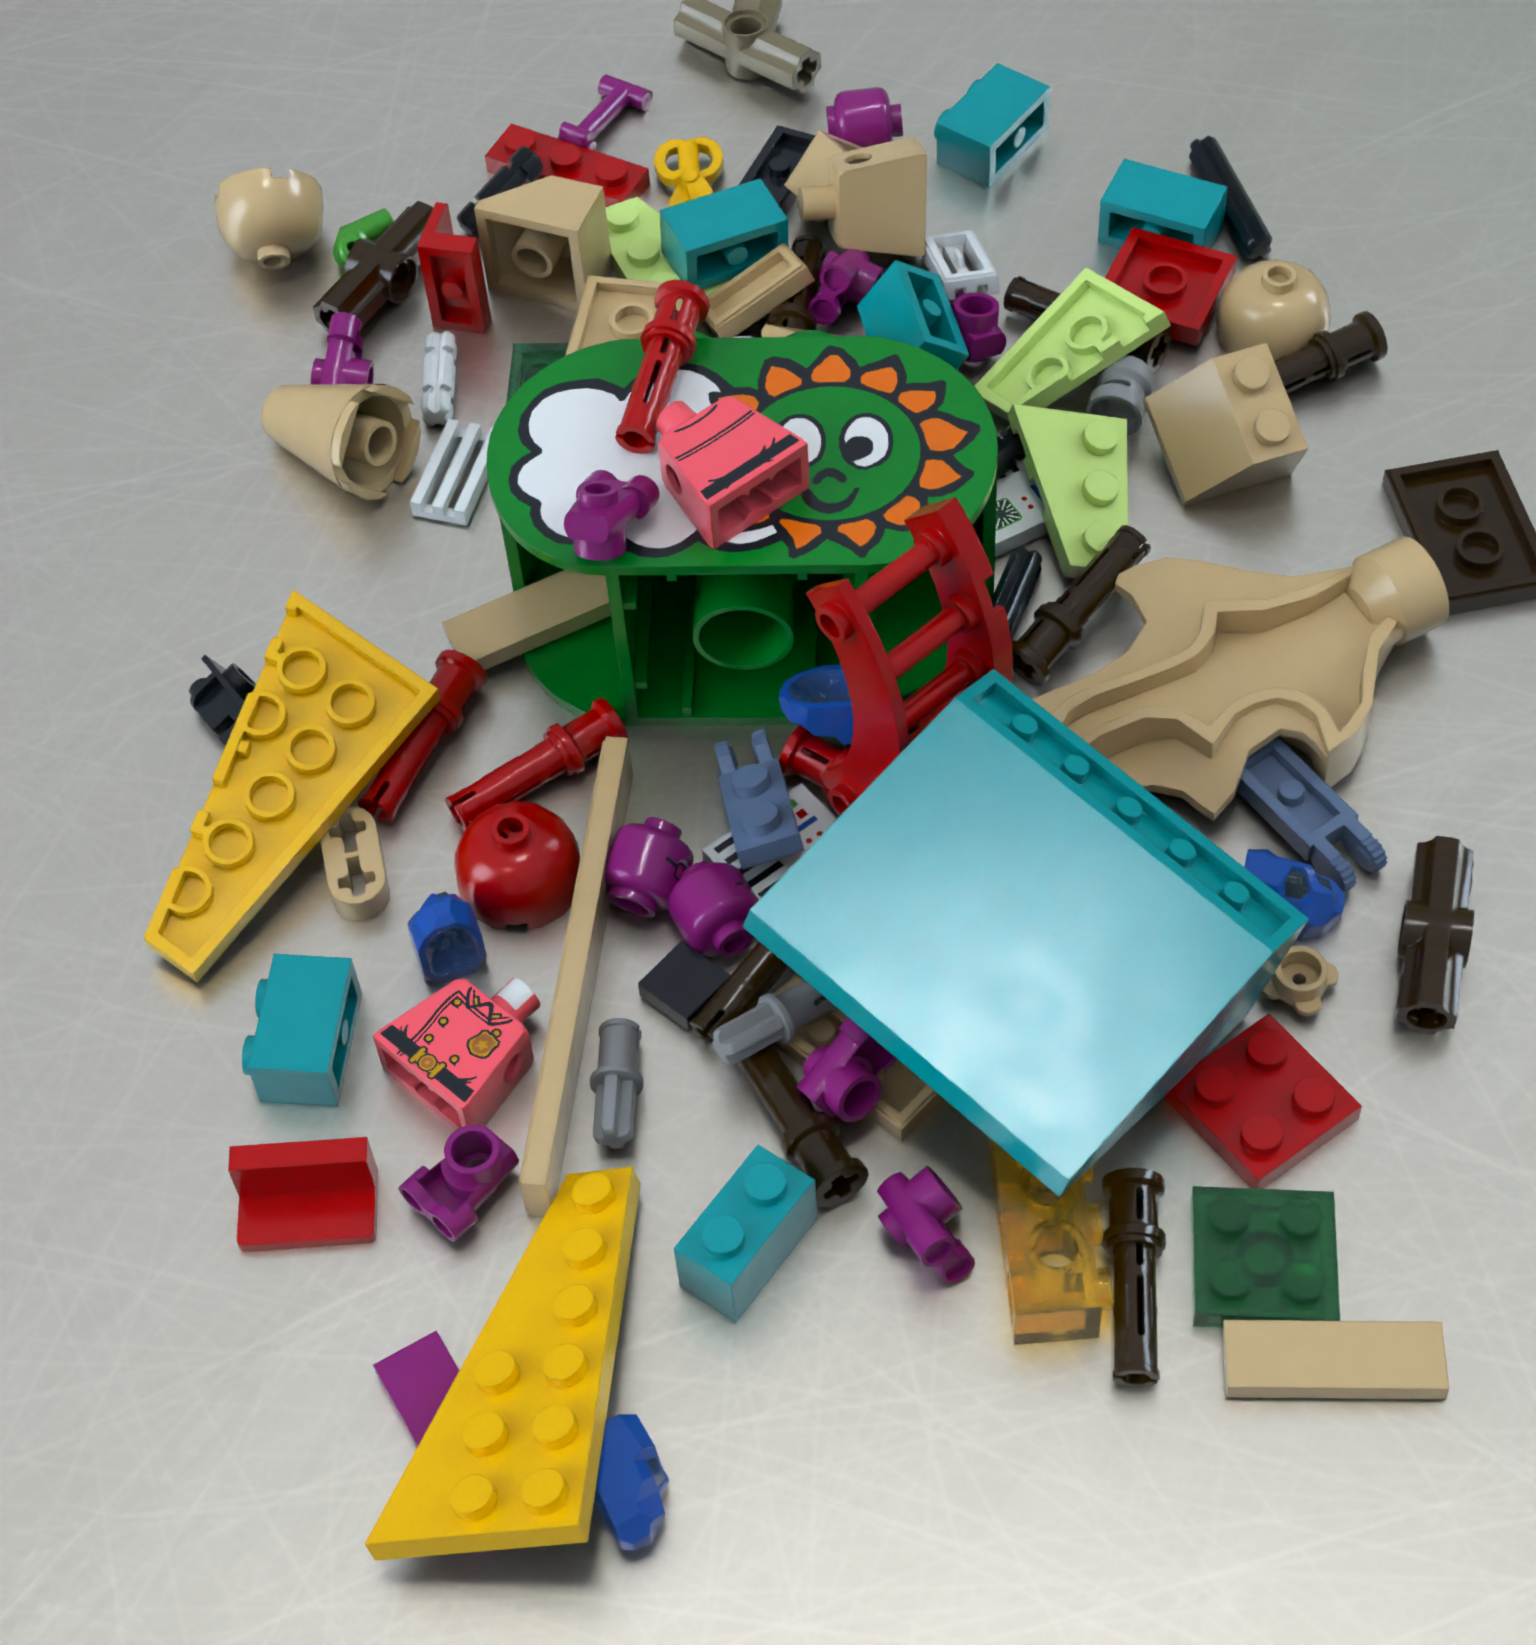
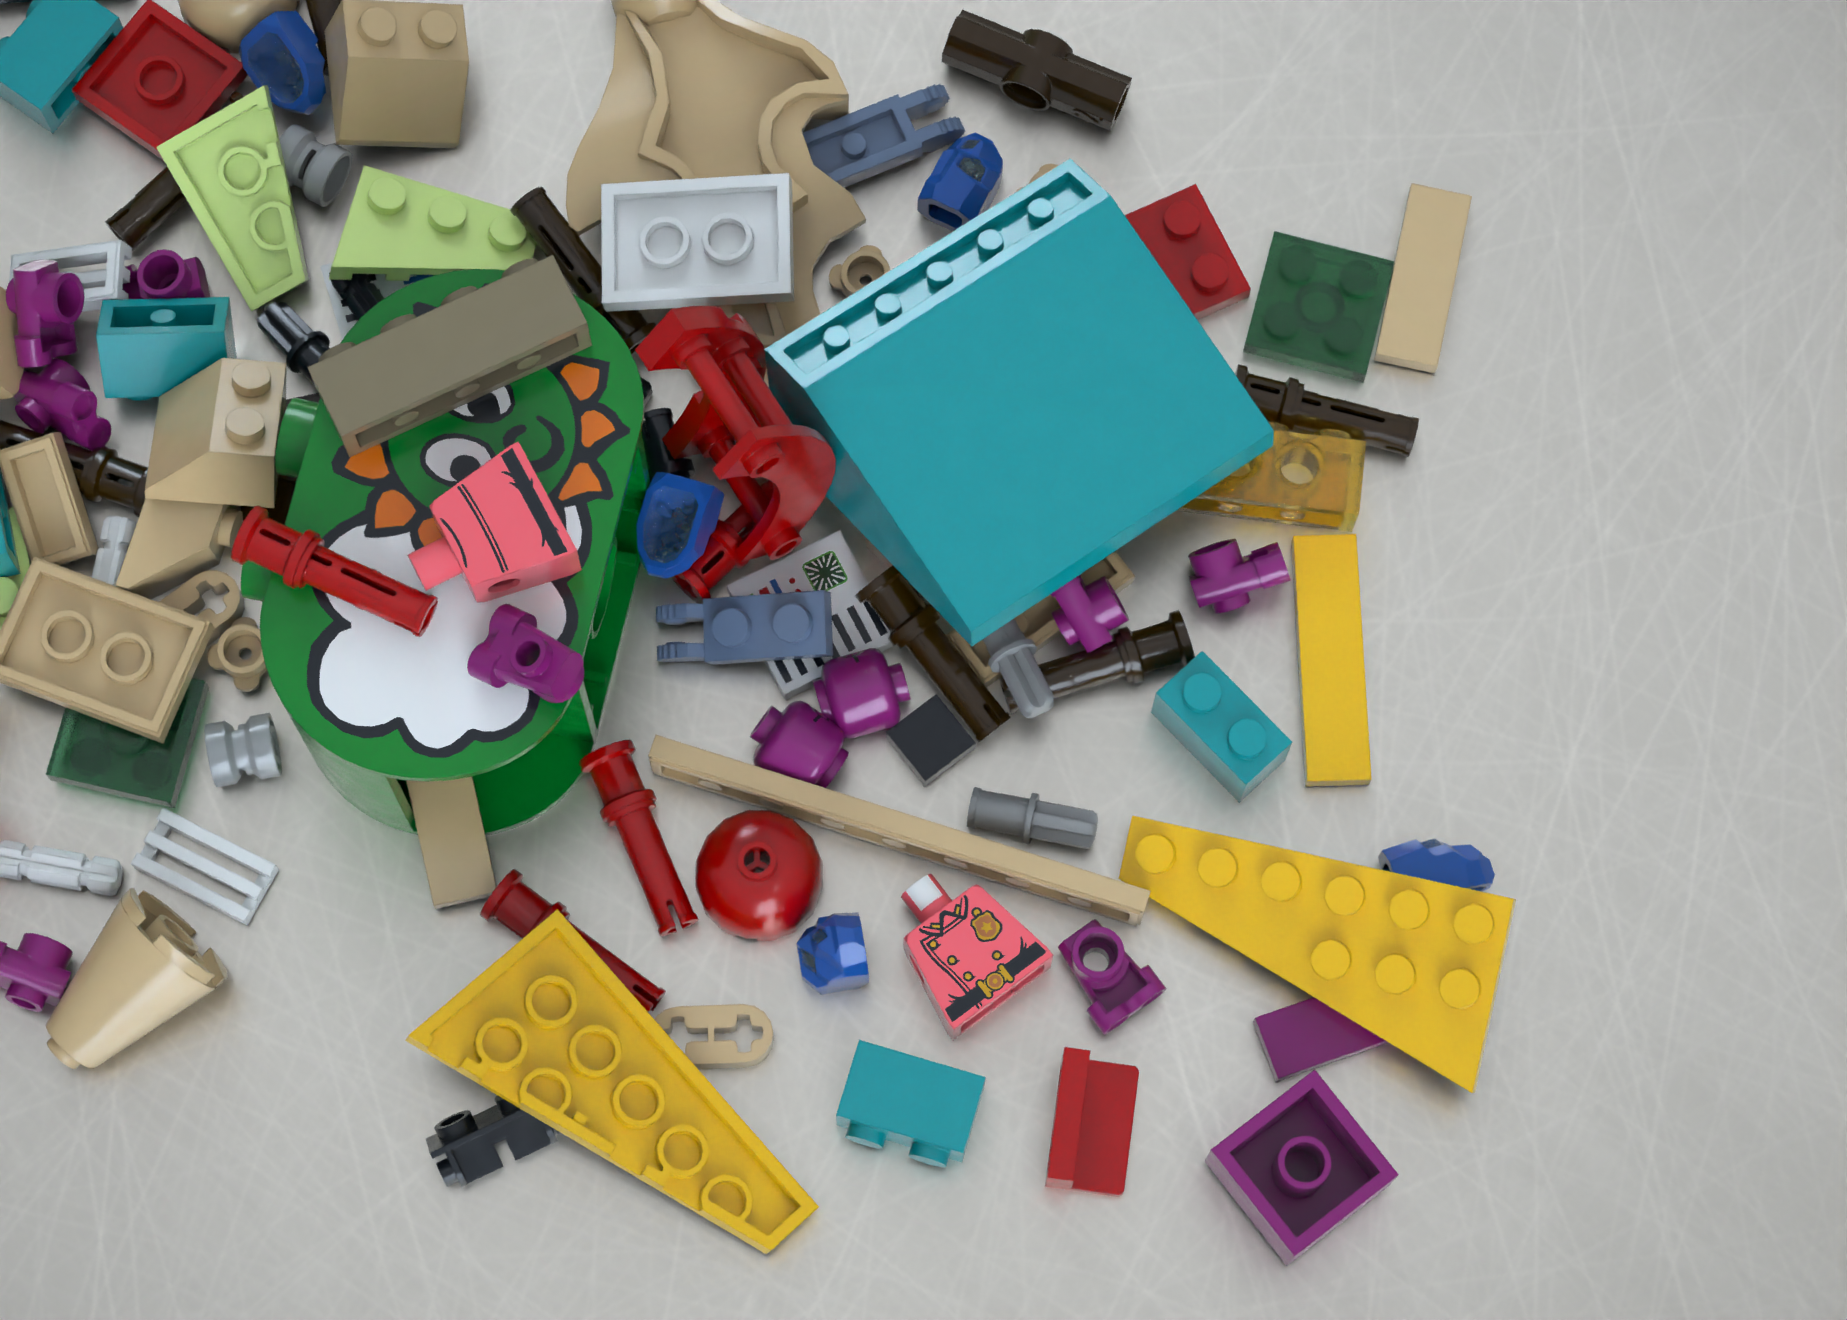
camera: 85 degrees left, 20 degrees up
none -> magenta plate [6,260,85,367]
none -> blue rock [239,11,326,115]
none -> dark tan brick [308,255,592,457]
none -> white plate [601,173,794,312]
none -> magenta brick [1205,1069,1399,1266]
none -> yellow tile [1291,534,1372,787]

